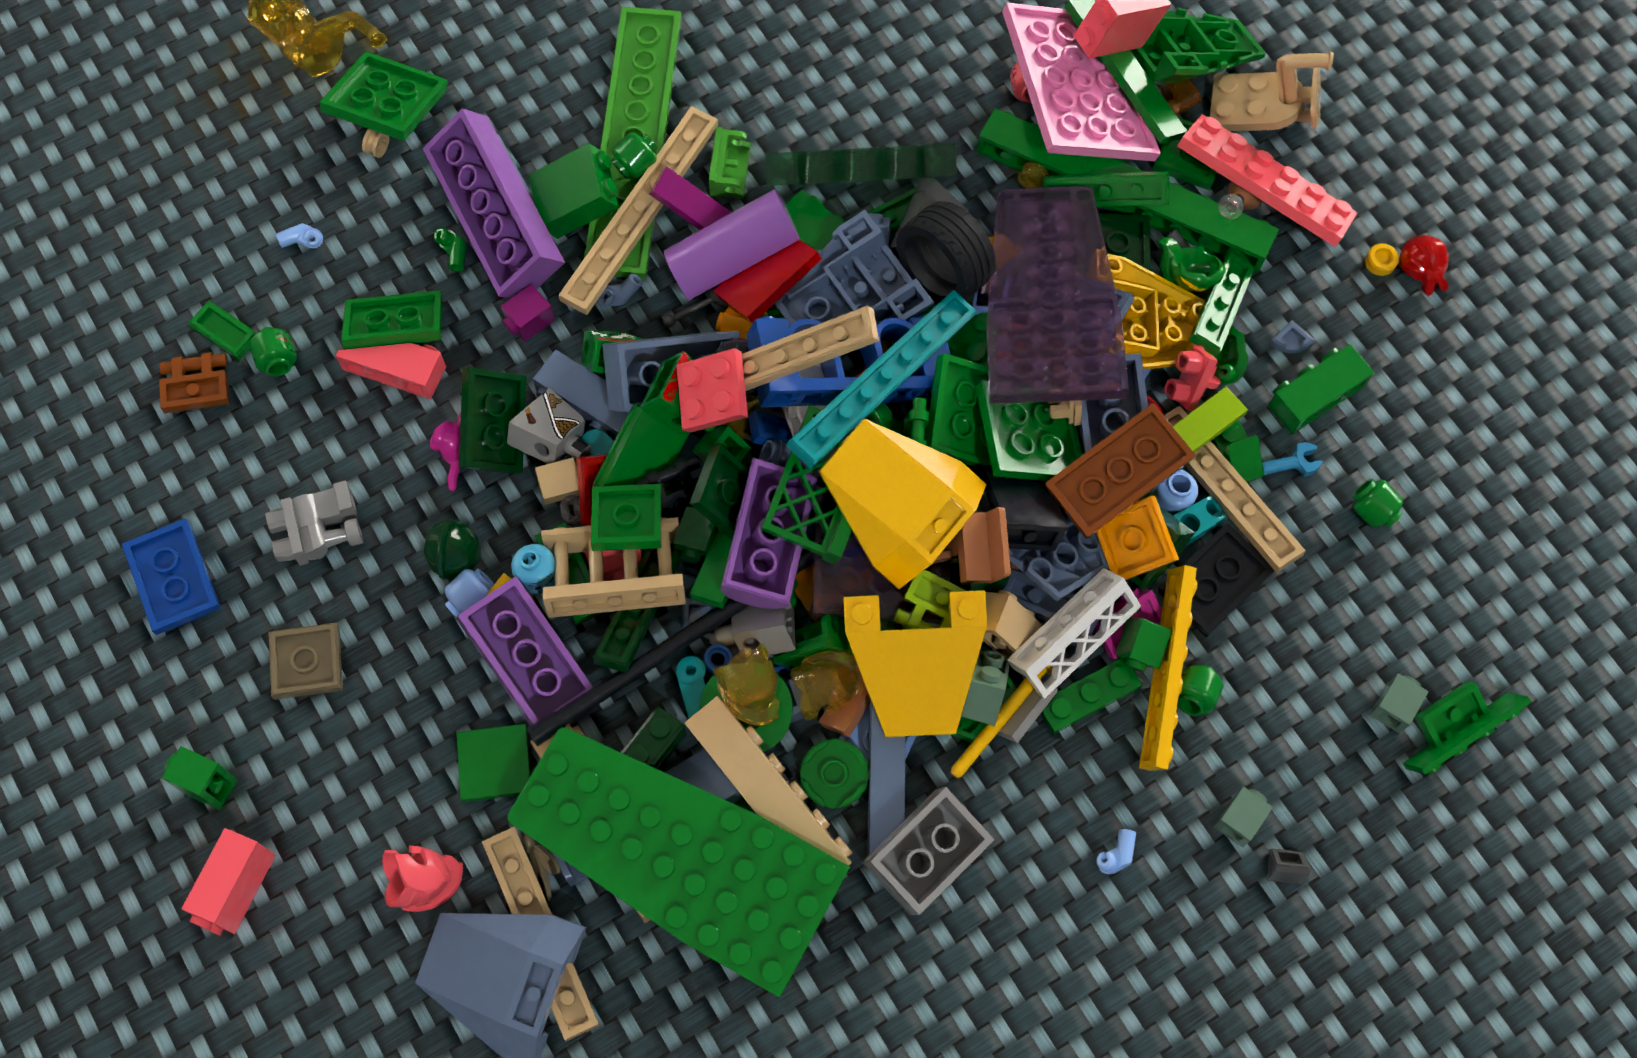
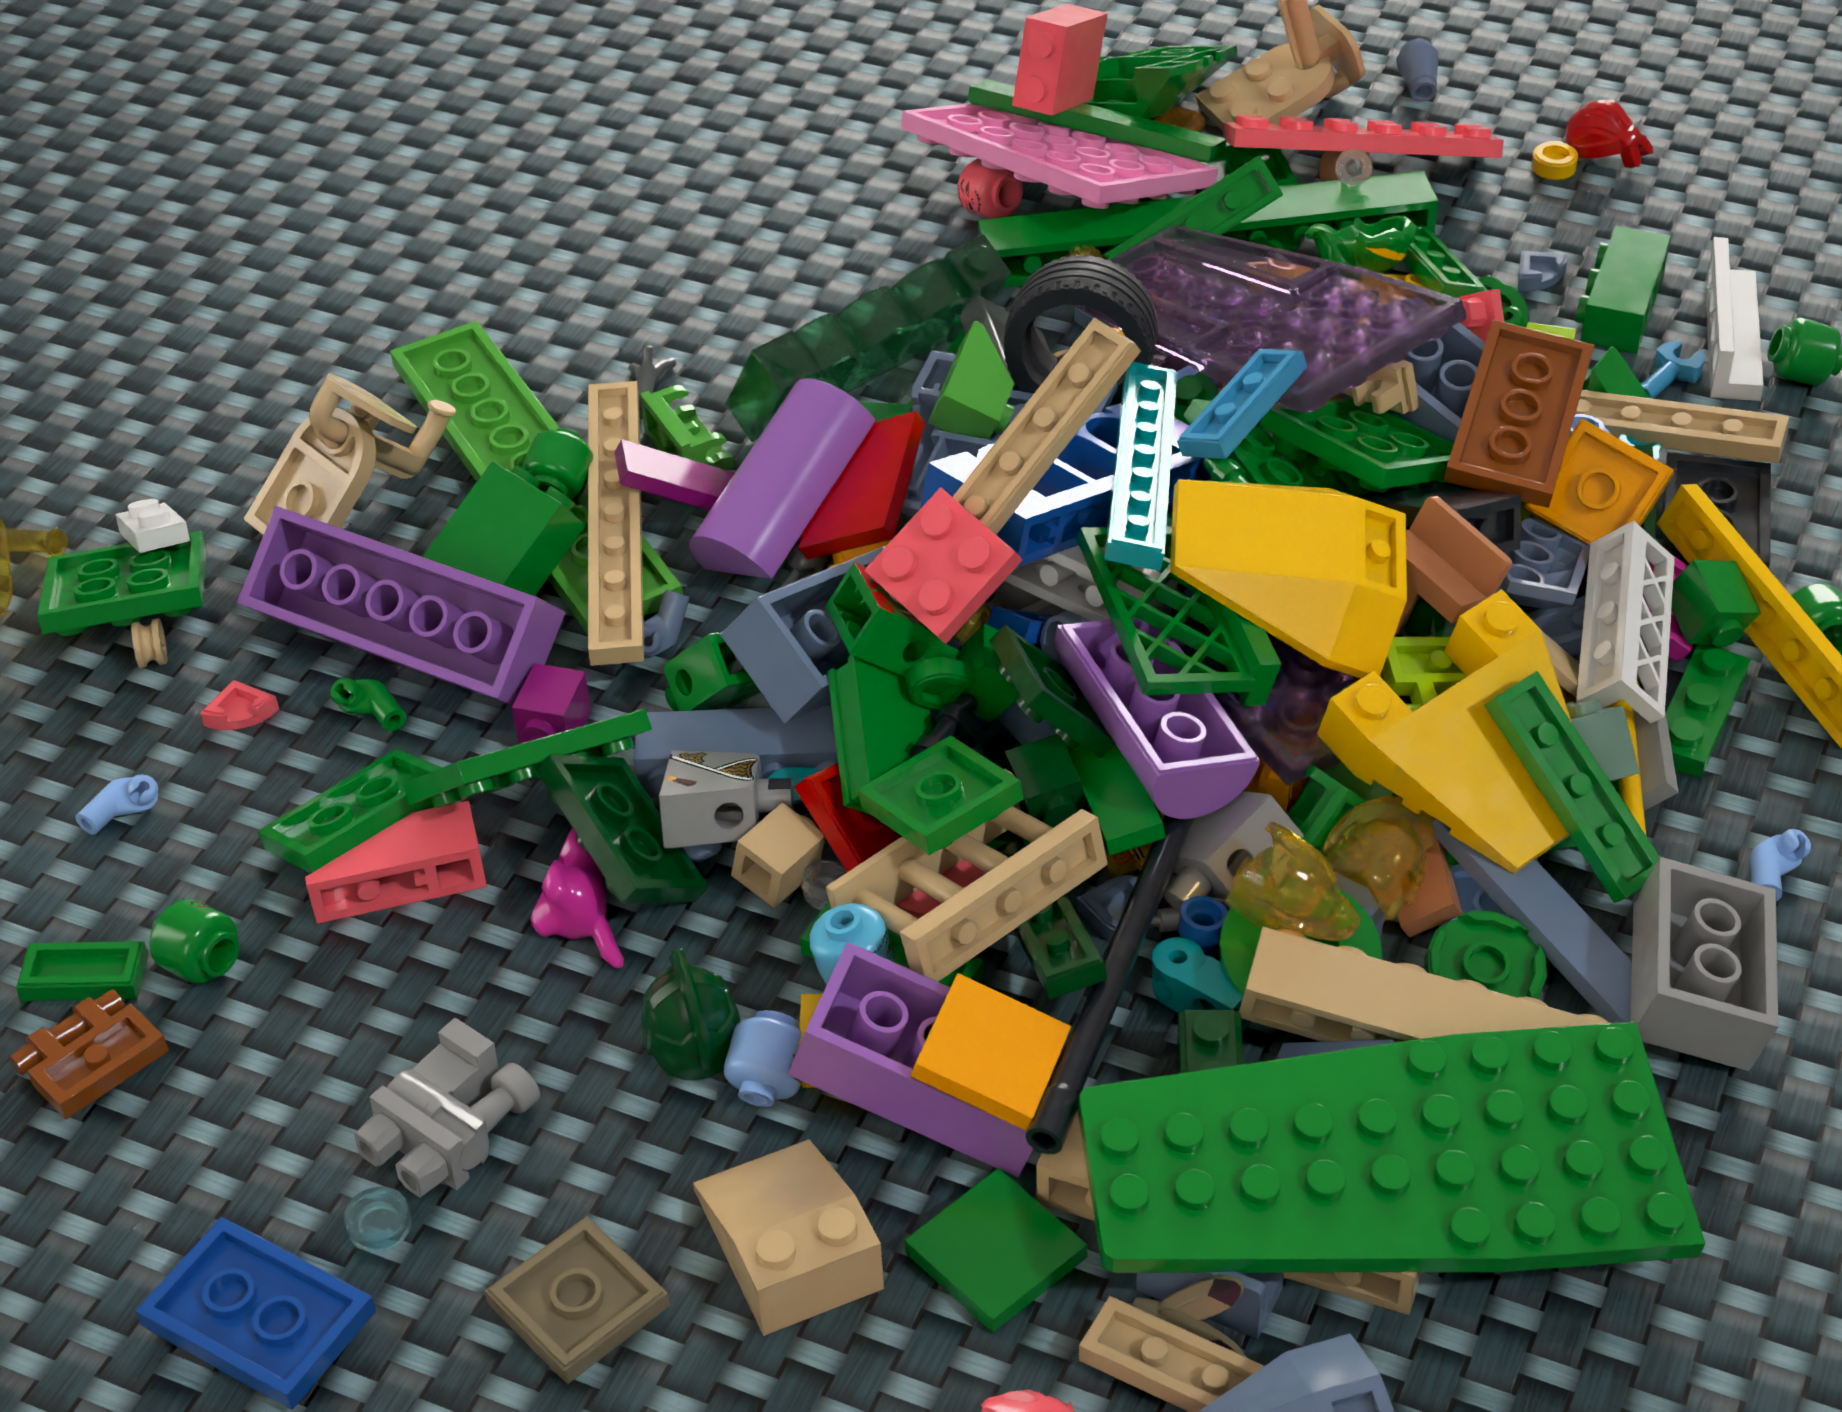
camera: 30 degrees left, 25 degrees down
none -> white plate [115,499,190,553]
none -> coral tile [200,680,279,730]
none -> tan plate [244,373,456,535]
none -> clear light blue tile [344,1187,411,1252]
none -> green plate [403,709,652,809]
none -> dark grey bar [628,346,676,408]
none -> tan slope [693,1139,884,1336]
none -> green tile [905,657,975,710]
none -> light orange tile [910,973,1071,1131]
none -> bright green slope [928,320,1015,439]
none -> dark azure tile [1177,349,1308,459]
none -> sand blue cone [1396,39,1439,102]
none -> green plate [1484,671,1660,903]
none -> white fence [1705,237,1764,401]
none -> light blue arm [1749,829,1811,901]

